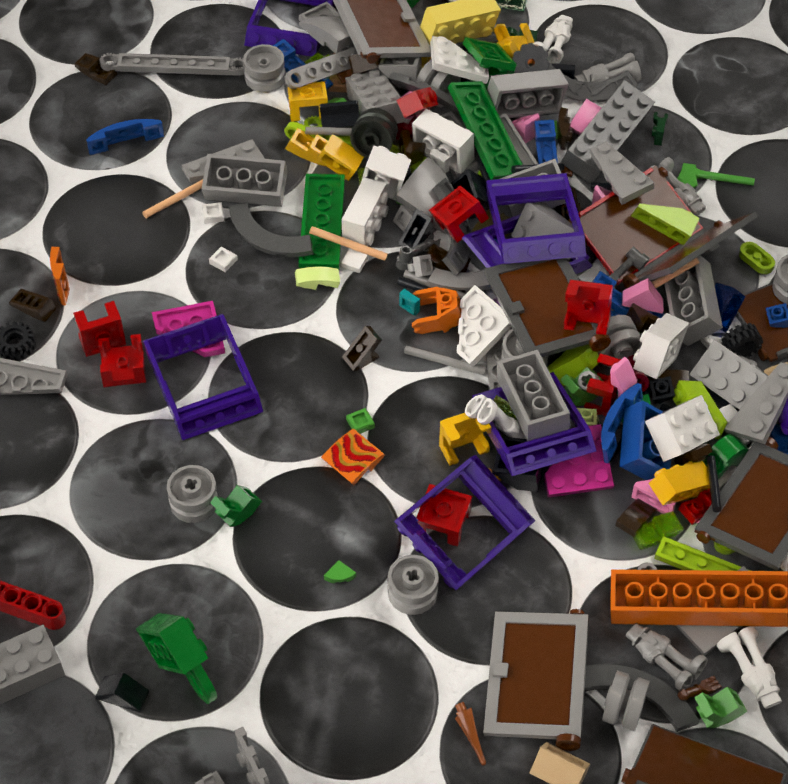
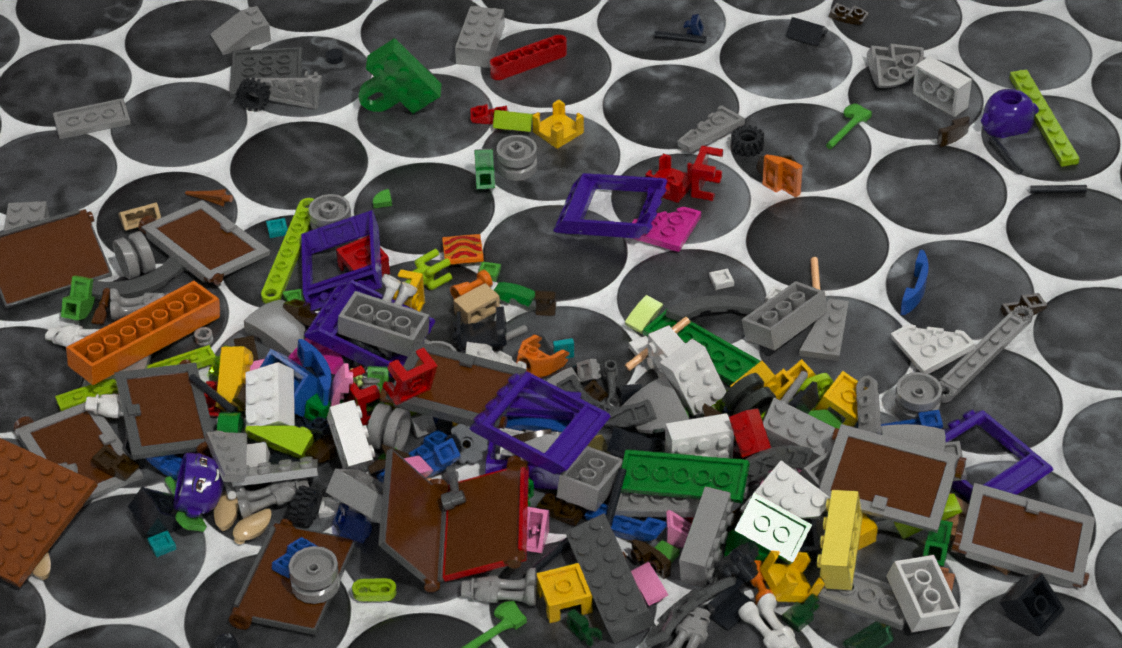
camera: 130 degrees right, 10 degrees down
red panel [429,186,489,243] -> none
light grey wing [590,141,654,205] -> none
lime slope [631,204,700,245] -> none
none -> light grey brick [244,300,305,356]
none -> lime plate [261,198,314,304]
none -> teal tile [266,218,288,238]
none -> bright green tile [283,289,304,302]
none -> dark brown slope [283,299,318,326]
none -> lime plant [398,249,453,290]
none -> orange piece [450,270,493,299]
none -> tan brick [453,283,500,324]
none -> black panel [453,306,507,351]
none -> red slope [470,104,509,124]
none -> lime slope [493,110,533,132]
none -> green slope [493,282,535,307]
none -> yellow panel [532,100,584,149]
none -> yellow panel [536,563,592,623]
none -> white plate [891,324,976,374]

